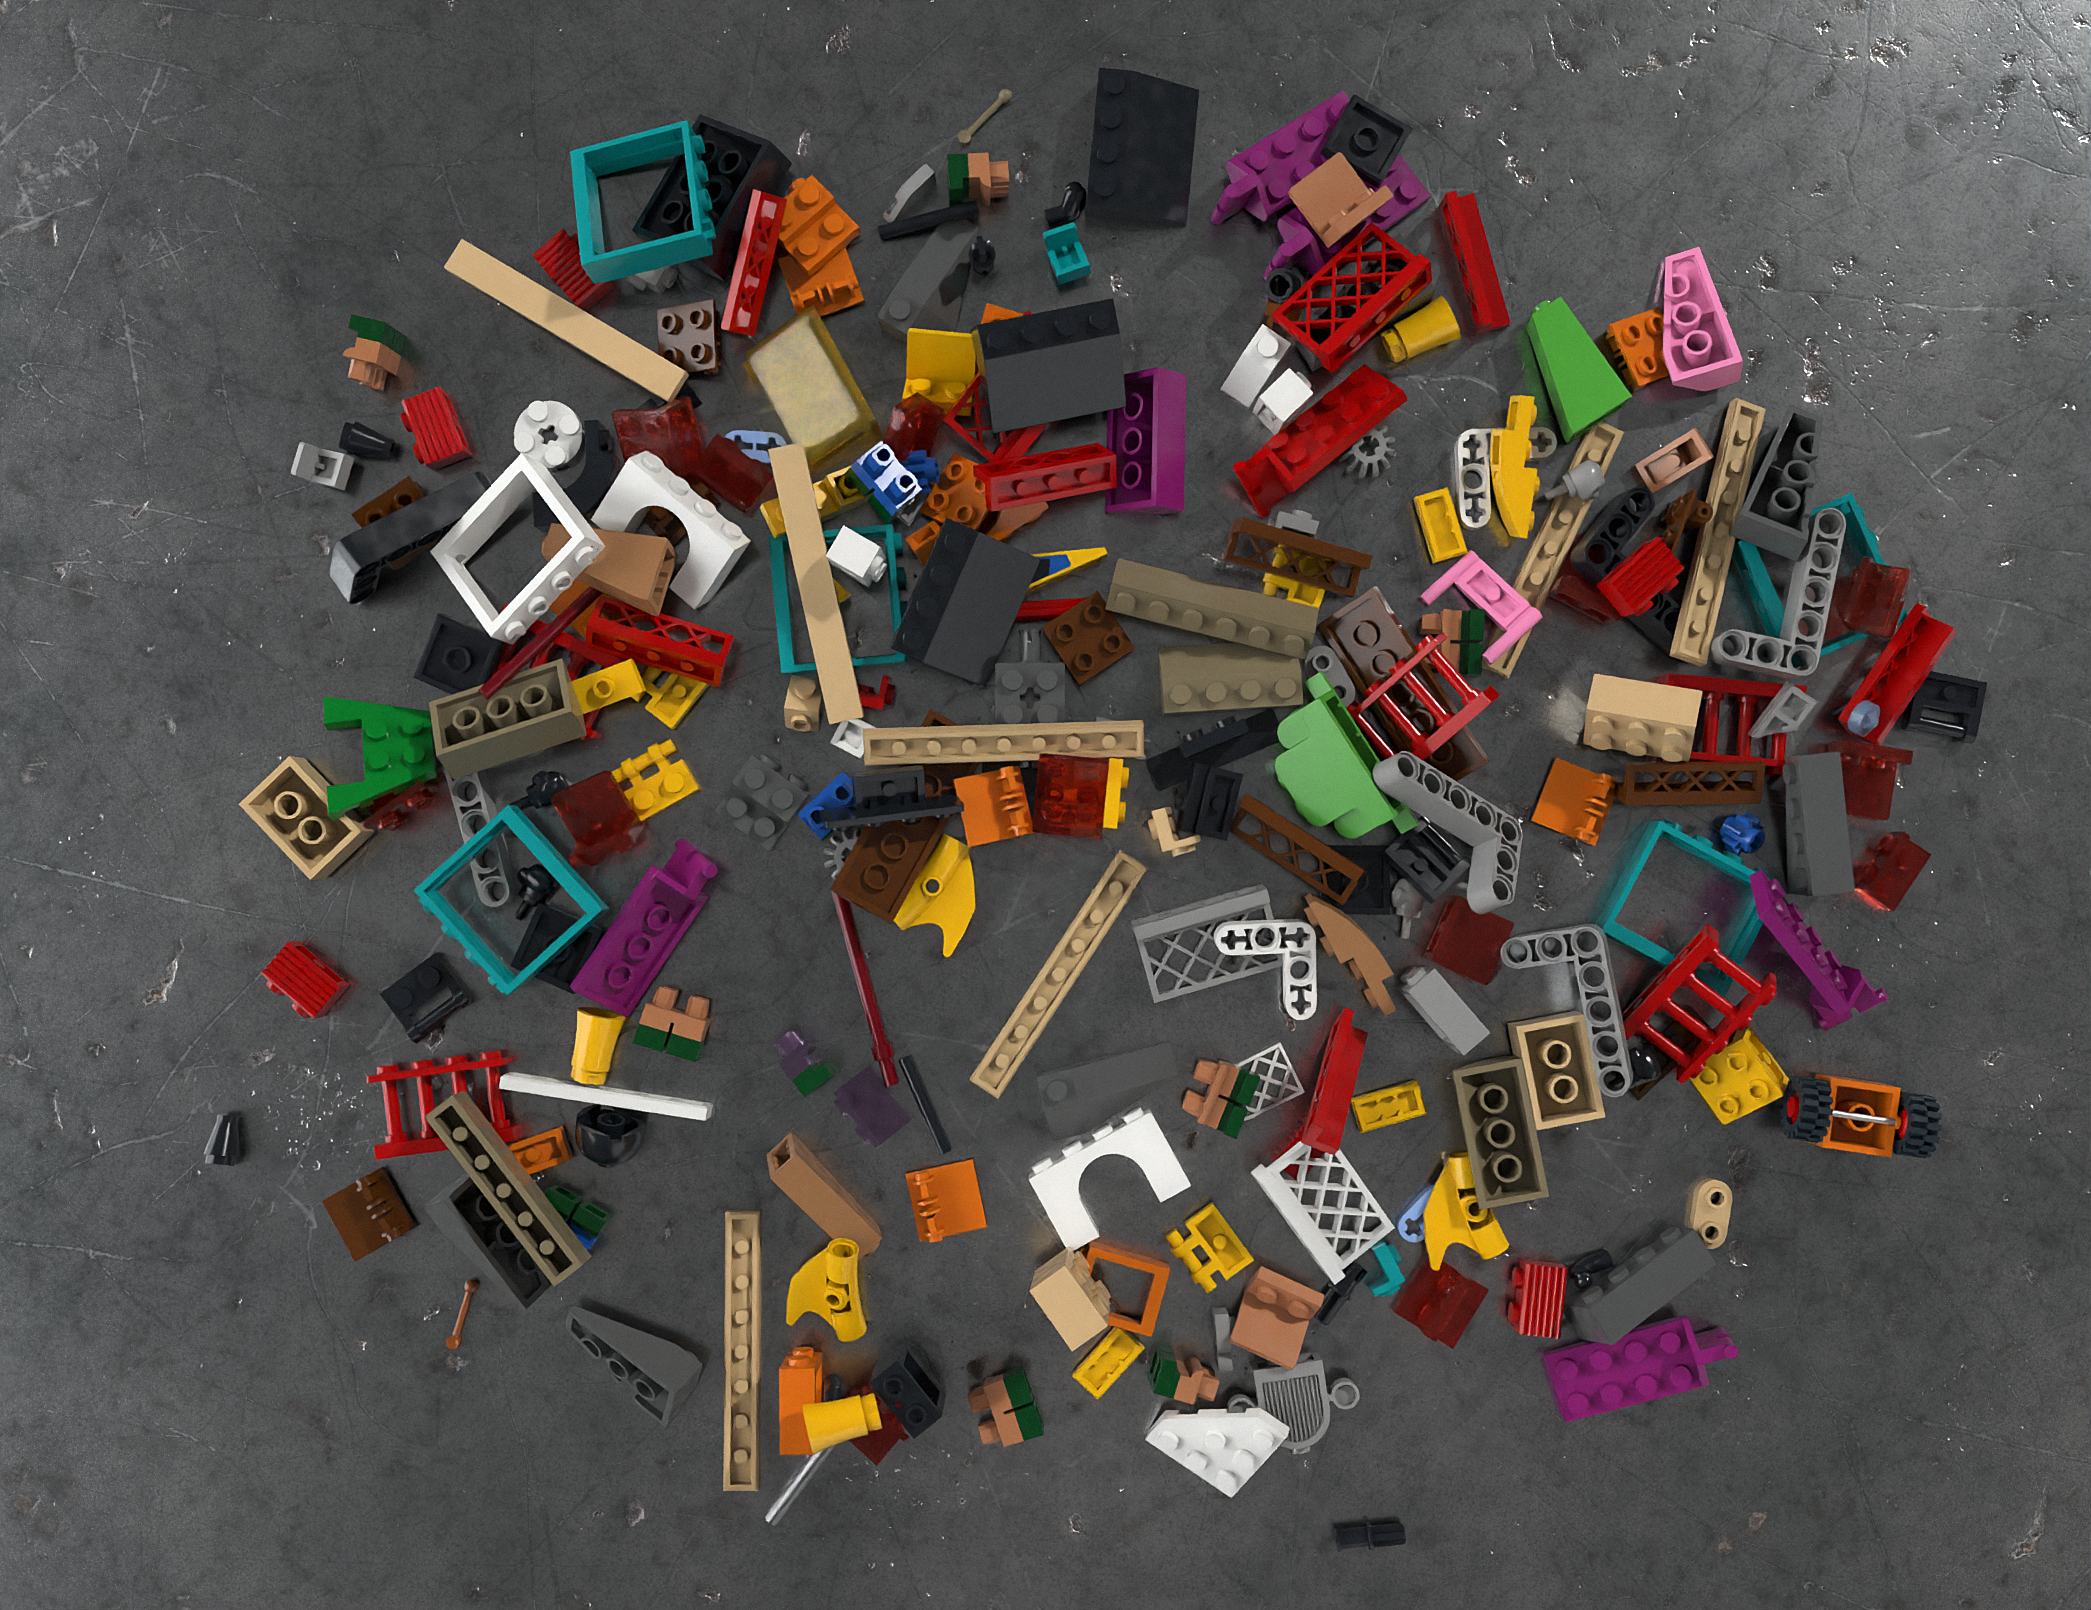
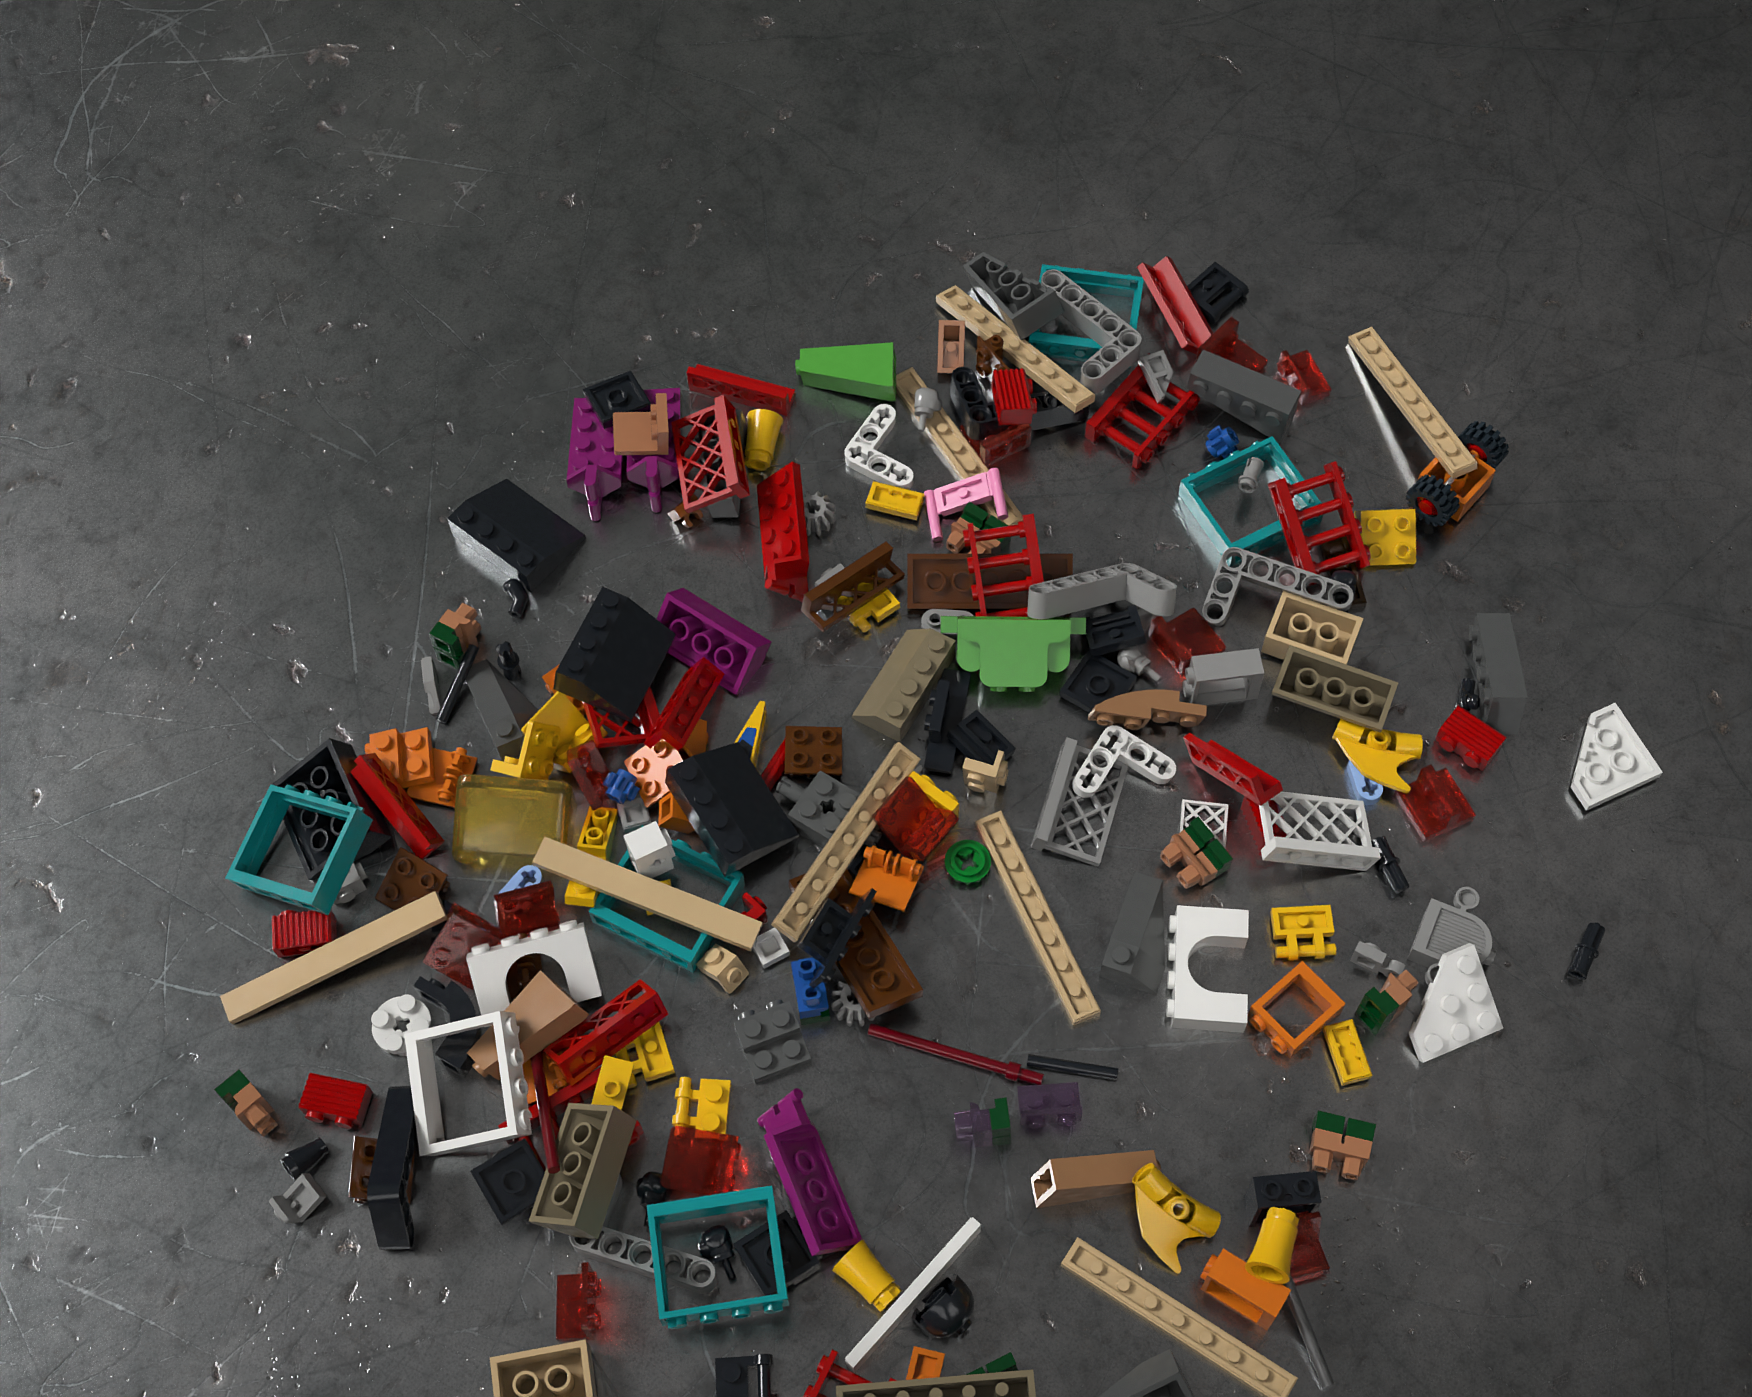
camera: 55 degrees left, 25 degrees down
green wing [323,697,437,820] -> none
nougat hips [632,986,711,1062] -> none
blue hips [845,441,922,524] -> none
yellow pin [893,833,976,957] -> none
orange hinge [905,1159,987,1243] -> none
dark tan hinge [958,89,1012,145] -> none
tan brick [1029,1247,1111,1352] -> none
teal bracket [1043,222,1091,285] -> none
dark tan brick [1105,558,1319,660] -> none
white slope [1220,324,1291,409] -> none
reddish brown fence [1229,794,1366,905] -> none
nougat bracket [1229,1266,1325,1370] -> none
white brick [1252,368,1313,435] -> none
black cone [1265,268,1301,303] -> none
yellow plate [1351,1079,1427,1133] -> none
teal bracket [1367,1239,1406,1297] -> none
yellow slope [1490,395,1540,538] -> none
orange hinge [1530,757,1620,846] -> none
magenta hinge [1543,1314,1739,1423] -> none
tan brick [1583,674,1703,762] -> none
orange hinge [1605,307,1669,391] -> none
reddish brown fence [1614,761,1765,806] -> none
bright pink wedge [1663,247,1743,392] -> none
tan plate [1688,1178,1732,1249] -> none
magenta hinge [1749,869,1889,1031] -> none
clear red bracket [1840,557,1914,639] -> none
sand blue tile [1848,700,1880,737] -> none
none -> yellow bracket [491,721,560,782]
none -> green gear [944,840,991,885]
none -> light grey pin [1238,457,1264,493]
none -> tan tile [1348,327,1477,479]
none -> white plate [1571,703,1663,811]

